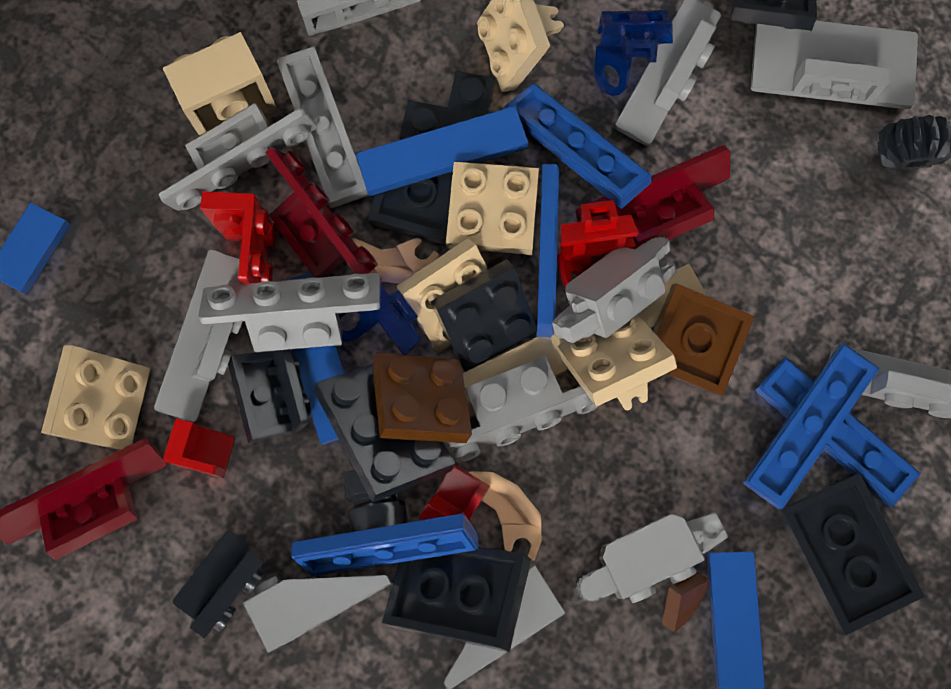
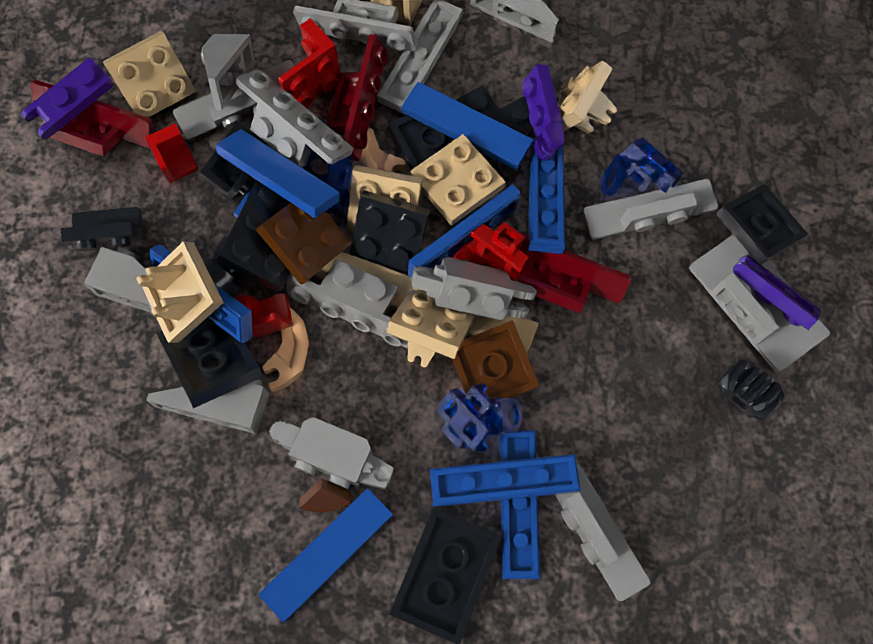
camera: 45 degrees right, 5 degrees down
none -> dark purple hinge [21,57,115,140]
none -> tan plate [136,241,224,343]
none -> light grey slope [201,34,256,110]
none -> blue tile [216,129,339,218]
none -> clear blue piece [436,383,522,451]
none -> dark purple hinge [522,64,565,161]
none -> dark purple hinge [733,255,822,330]

